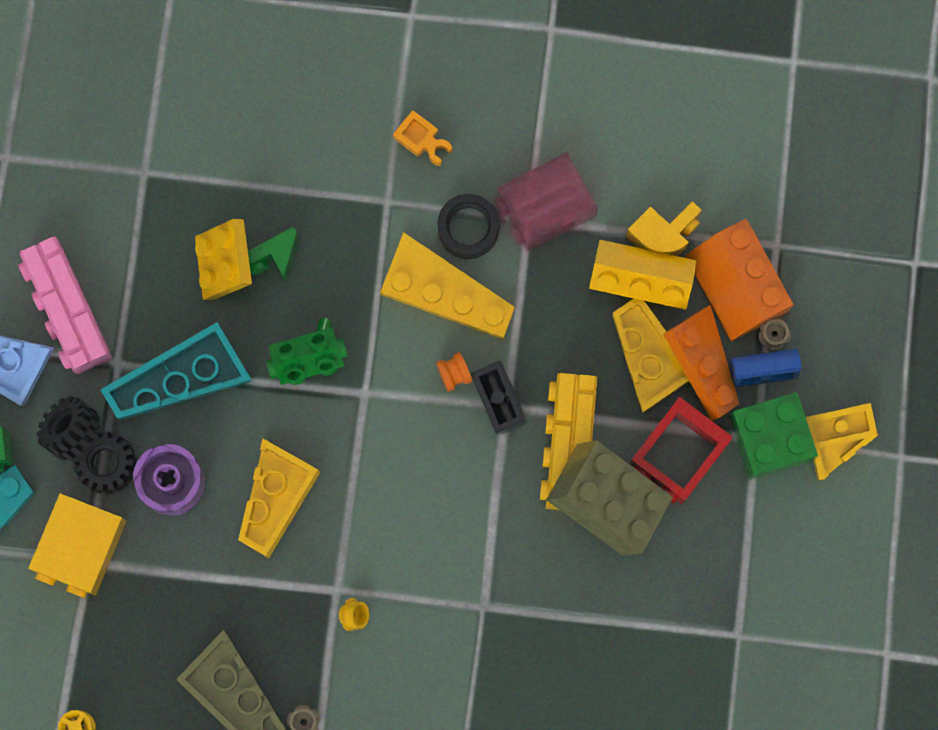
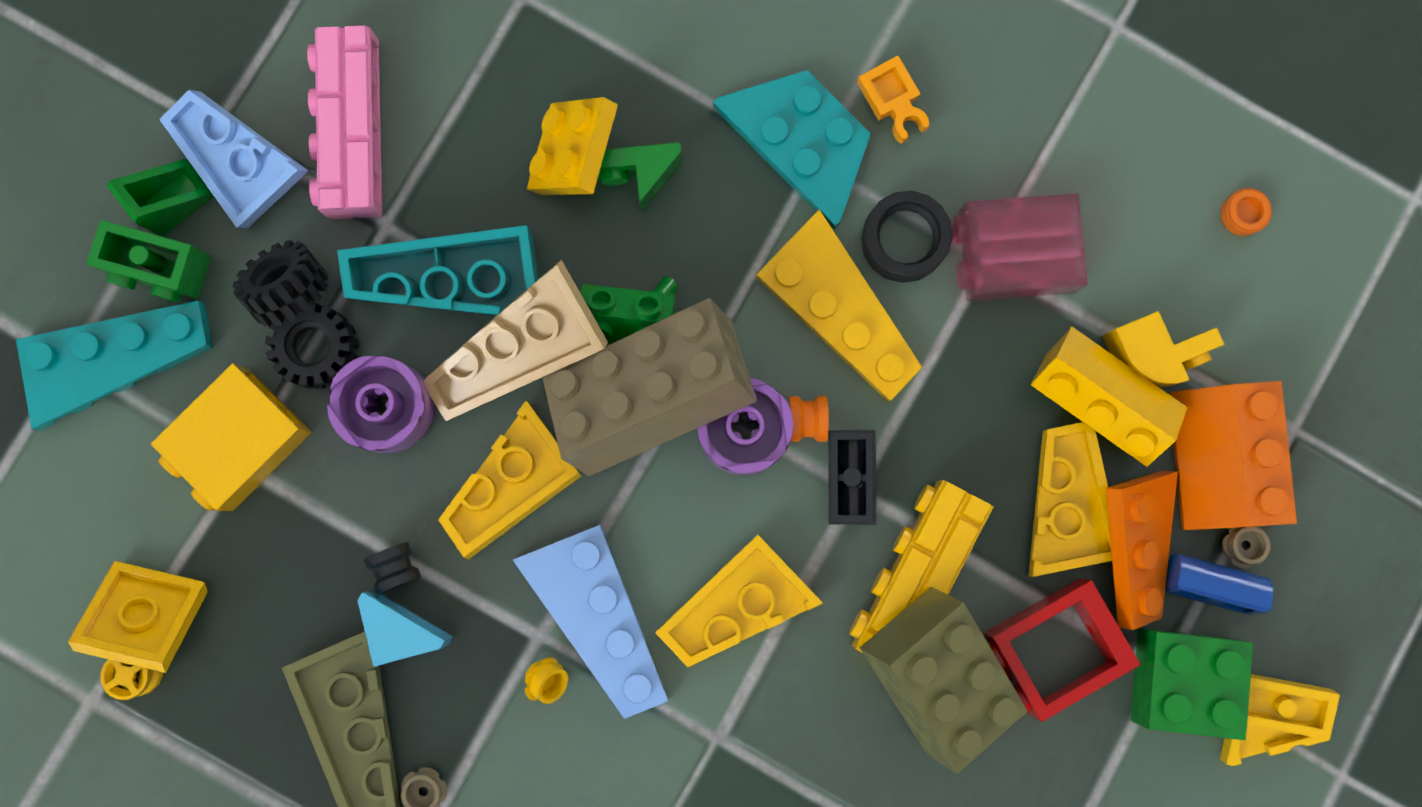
camera: 20 degrees right, 5 degrees up
none -> yellow plate [68,561,208,673]
none -> medium azure slope [357,590,453,667]
none -> black wheel [363,542,422,595]
none -> tan wing [423,259,608,421]
none -> light blue wing [513,525,669,719]
none -> dark tan brick [542,298,757,476]
none -> yellow wing [655,534,823,667]
none -> medium lavender brick [697,378,793,475]
none -> teal wing [713,70,871,229]
none -> orange tile [1220,188,1272,236]

